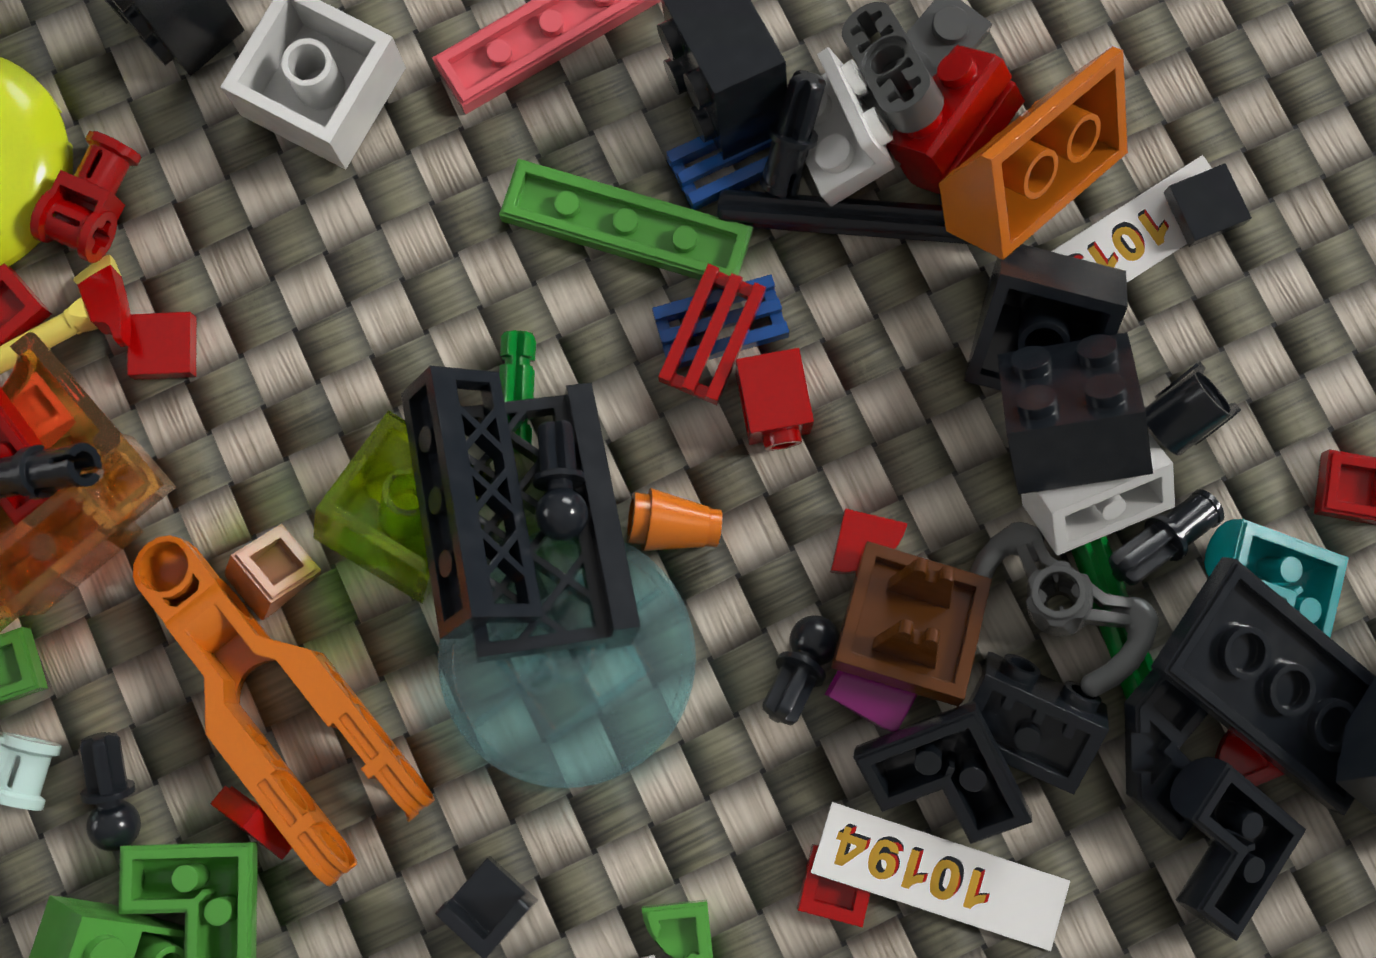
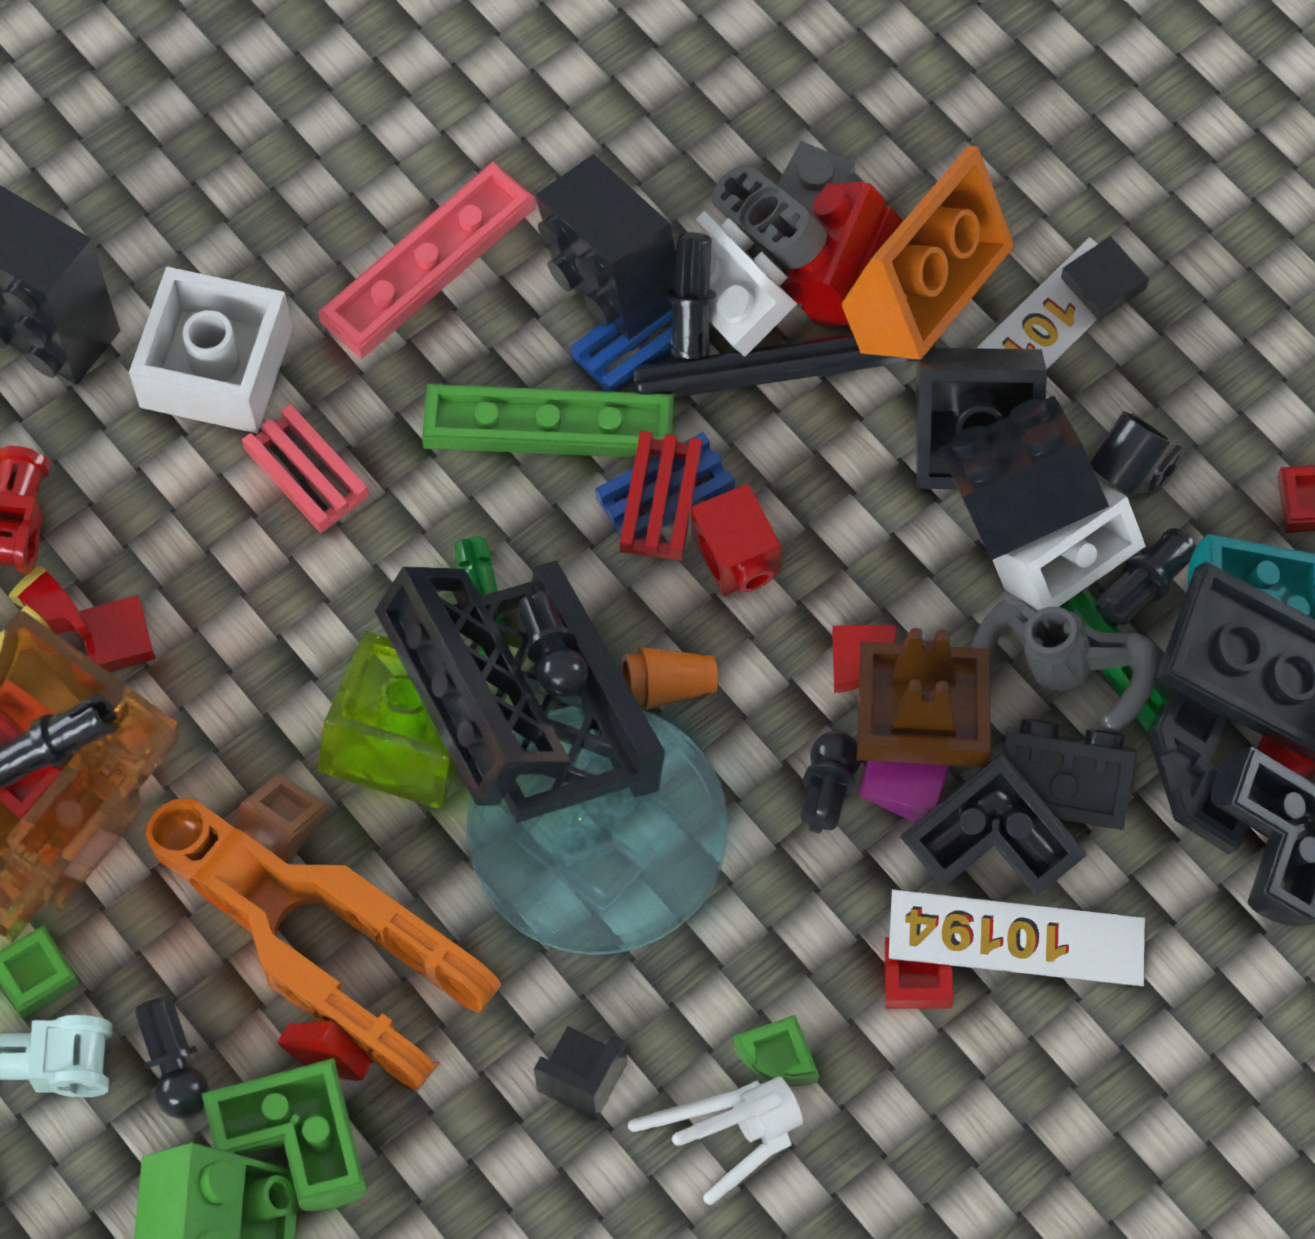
camera: 15 degrees left, 15 degrees down
none -> coral tile [241,403,369,534]

